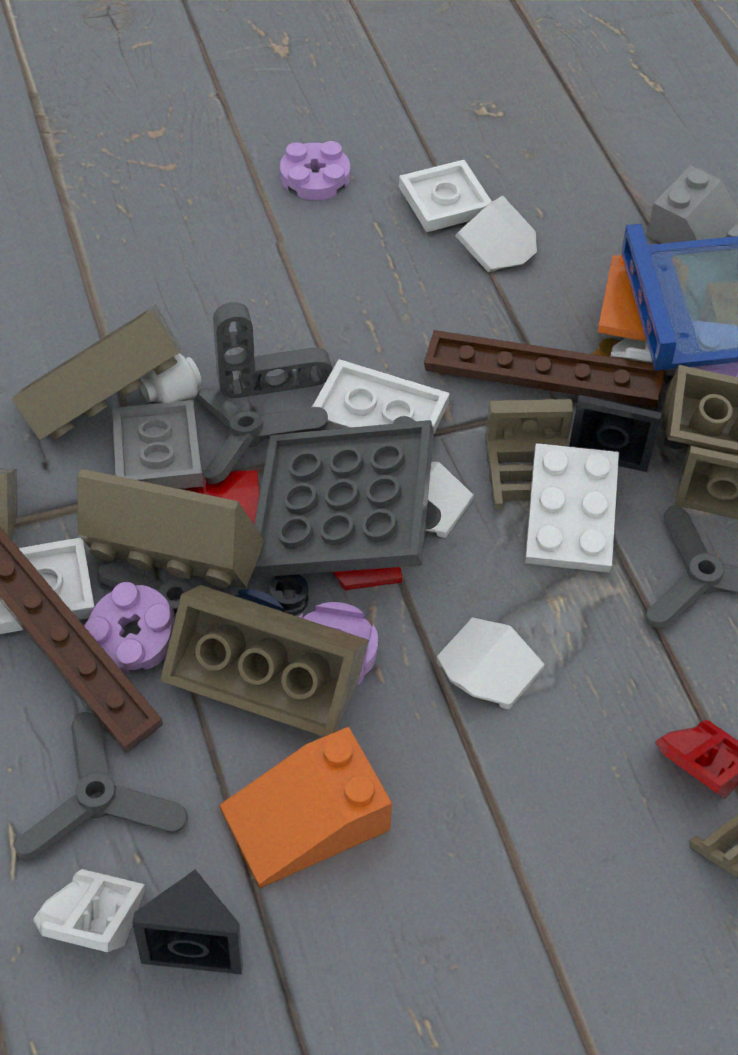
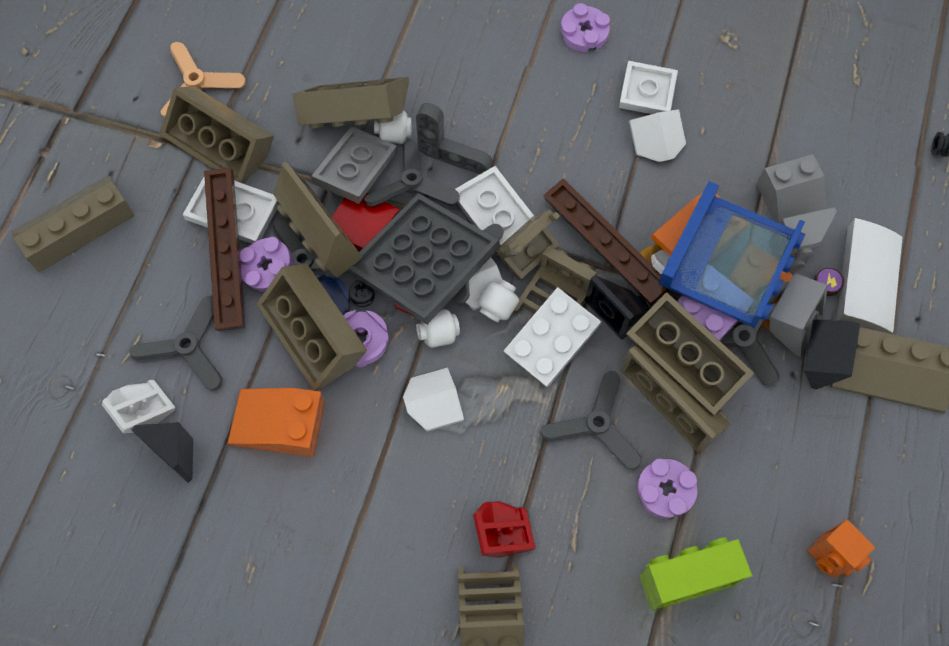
camera: 35 degrees right, 15 degrees up
none -> white head [416,309,460,348]
none -> white head [478,280,519,323]
none -> dark tan plate [495,209,560,280]

